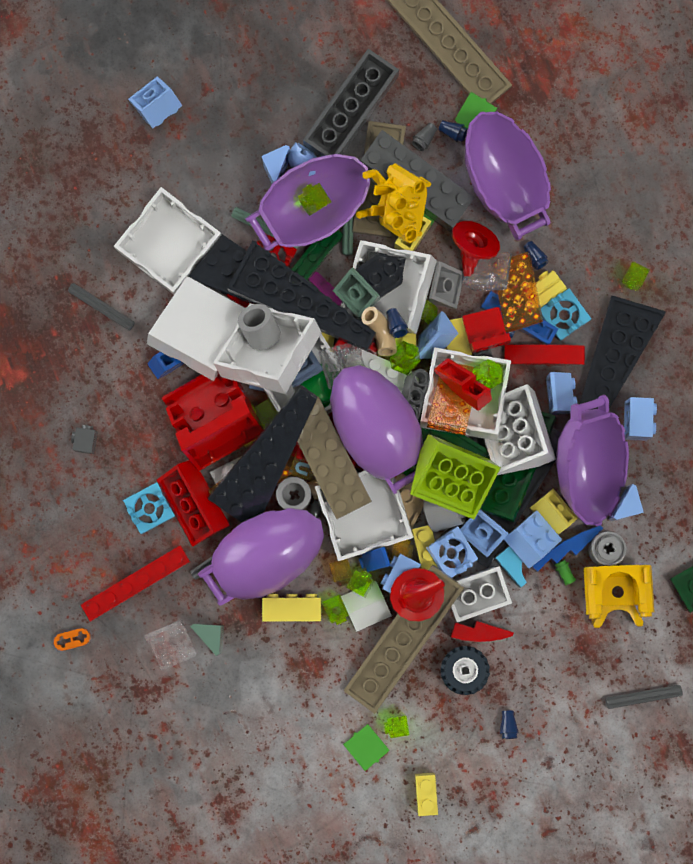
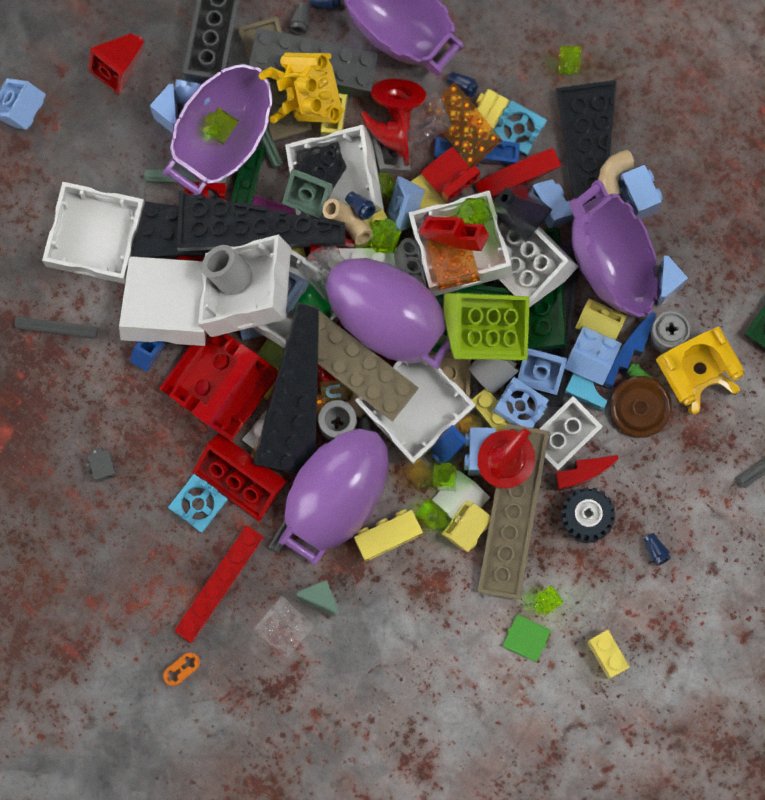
camera: 30 degrees left, 5 degrees down
none -> red slope [88,33,145,95]
none -> red piece [361,107,409,166]
none -> light yellow brick [442,500,491,552]
none -> black slope [495,185,553,242]
none -> tan cylinder [598,150,634,195]
none -> reddish brown piece [609,376,672,438]

